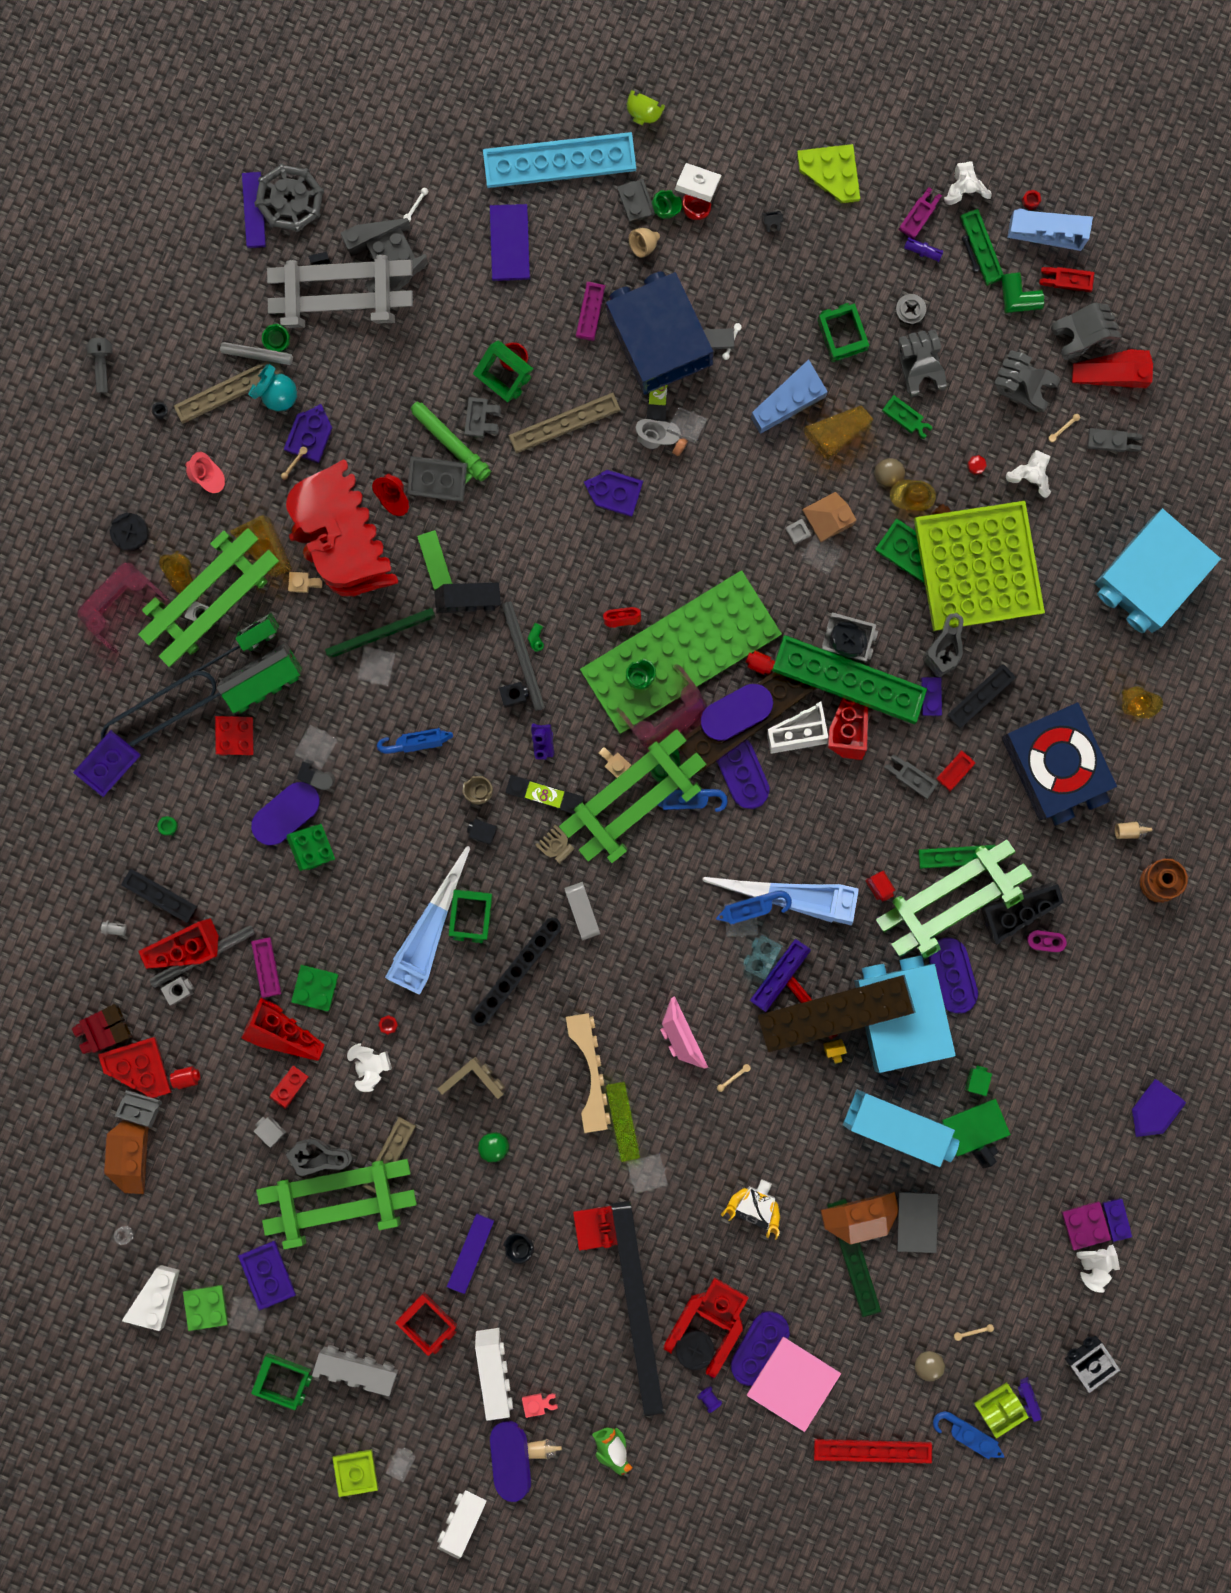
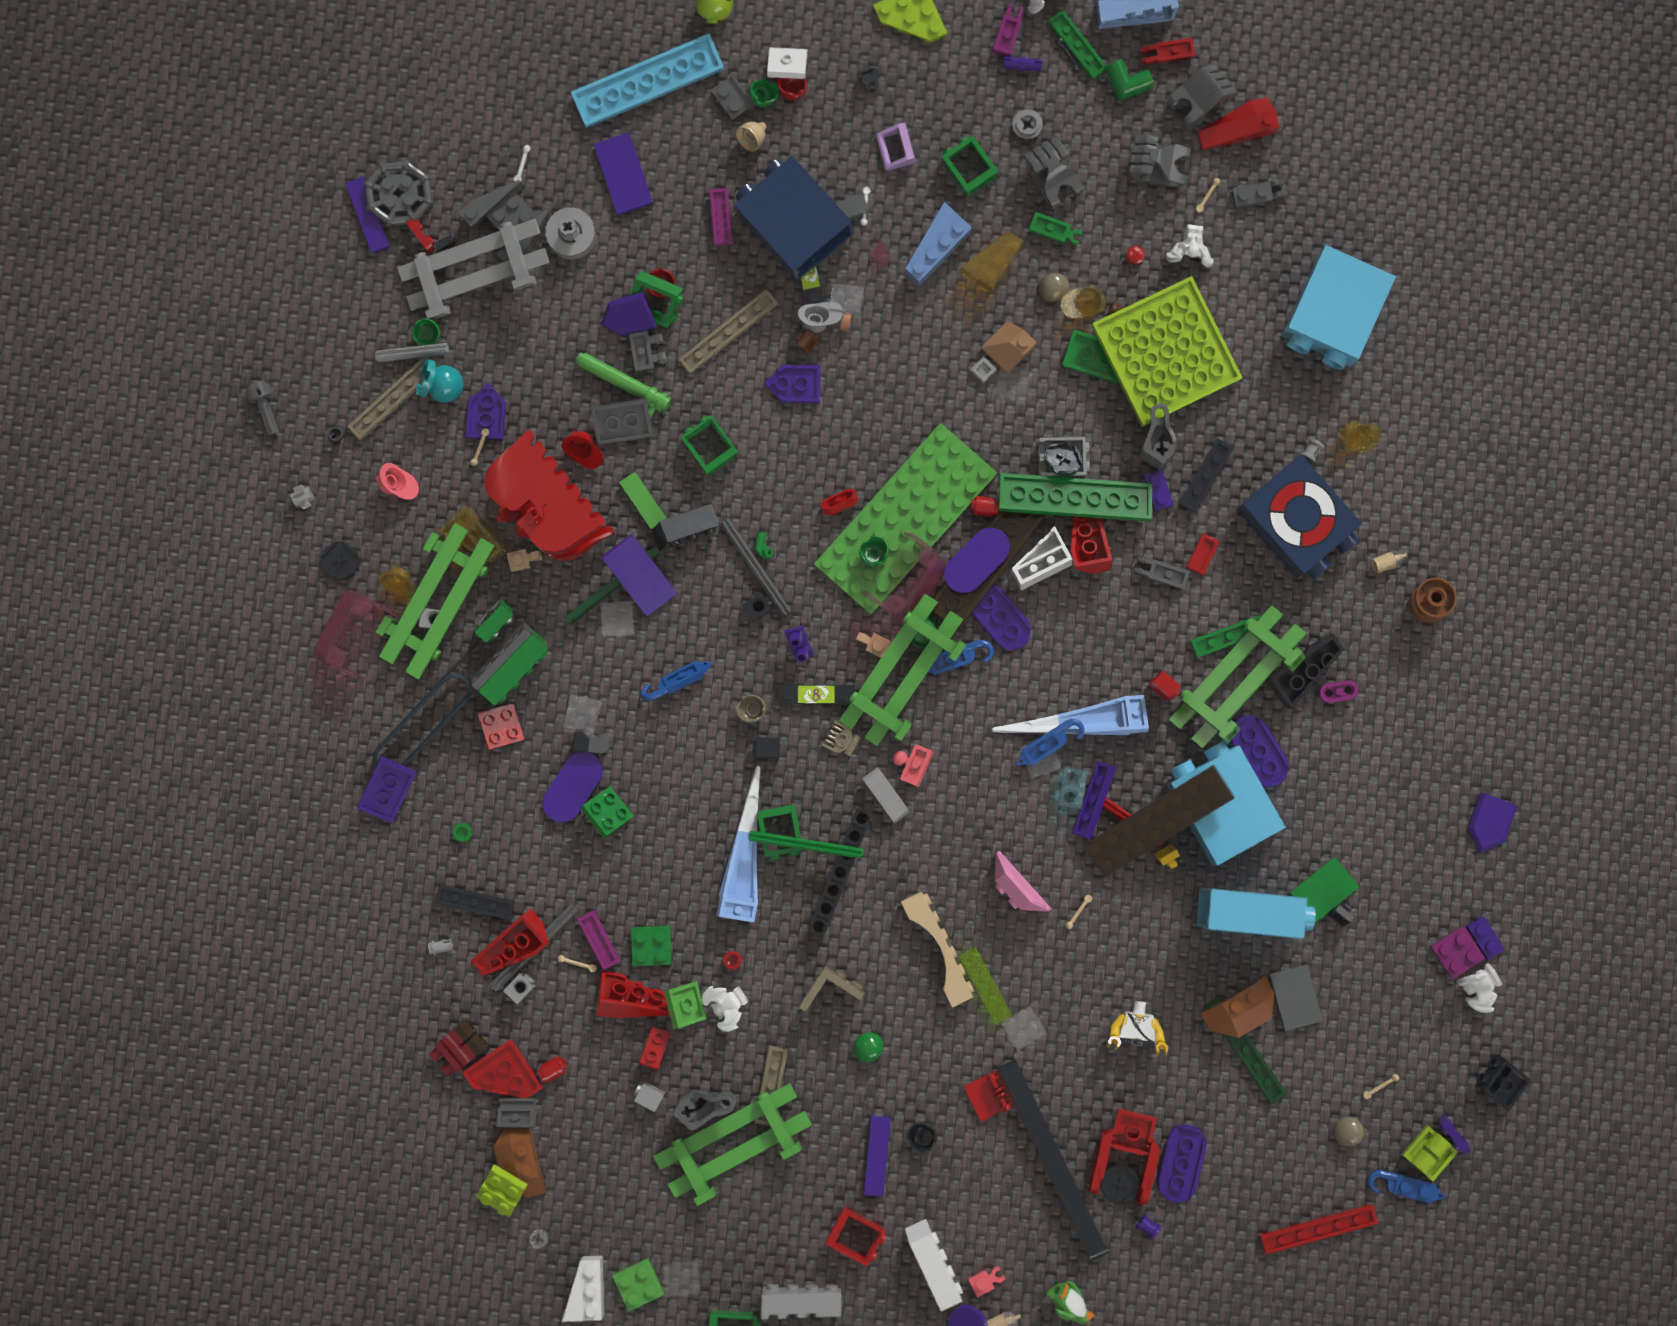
camera: 10 degrees left, 0 degrees up
dark purple tile [238,1240,296,1311] -> none
bright pink piece [747,1337,841,1432] -> none
green brick [965,1065,992,1096] -> none
none -> light grey gear [290,484,314,509]
none -> red plate [406,219,435,254]
none -> lime plate [476,1165,528,1217]
none -> light grey piece [545,207,596,259]
none -> tan hinge [557,955,597,972]
none -> dark purple tile [600,292,657,337]
none -> dark purple tile [601,534,677,616]
none -> bright green plate [664,981,706,1029]
none -> green window [681,415,739,477]
none -> green axle [748,831,864,859]
none -> reddish brown tile [794,329,819,356]
none -> clear pink tile [870,240,889,267]
none -> lavender tile [876,122,915,171]
none -> coral plate [893,744,934,787]
none -> light grey bush [1301,438,1325,464]

